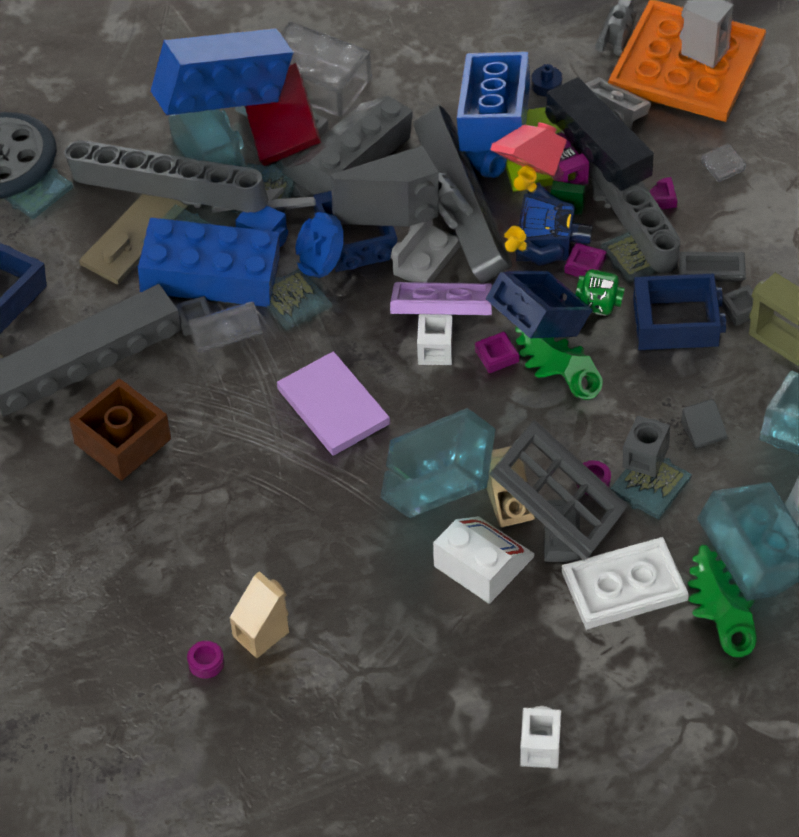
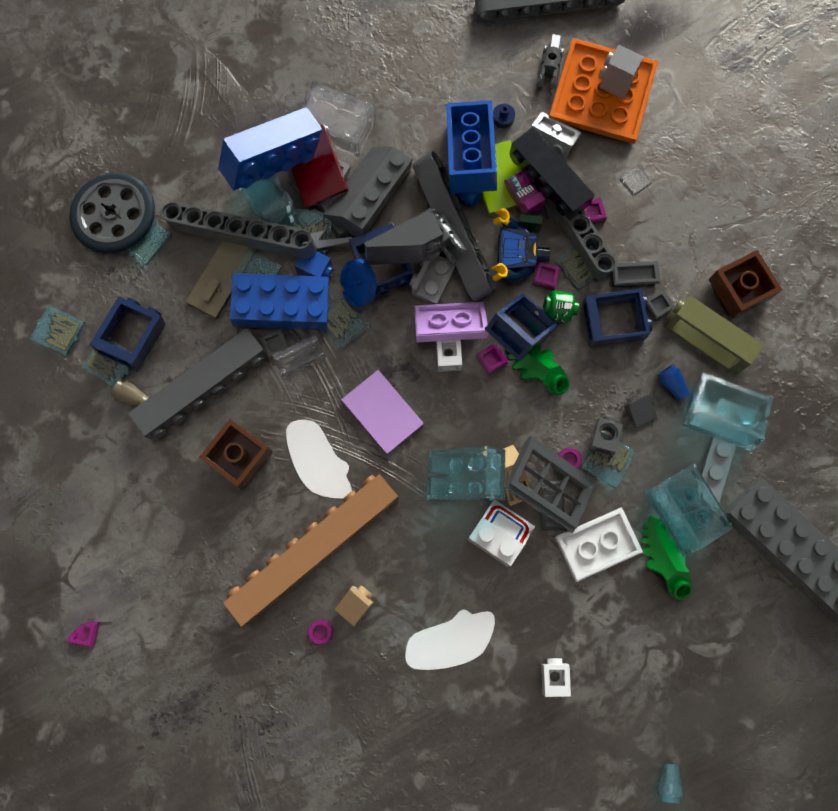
camera: 10 degrees left, 25 degrees up
coral slope [490,123,567,176] -> none
none -> medium nougat brick [223,474,399,627]
none -> white sticker [286,420,352,498]
none -> white sticker [405,610,495,670]
none -> blue cone [658,364,691,401]

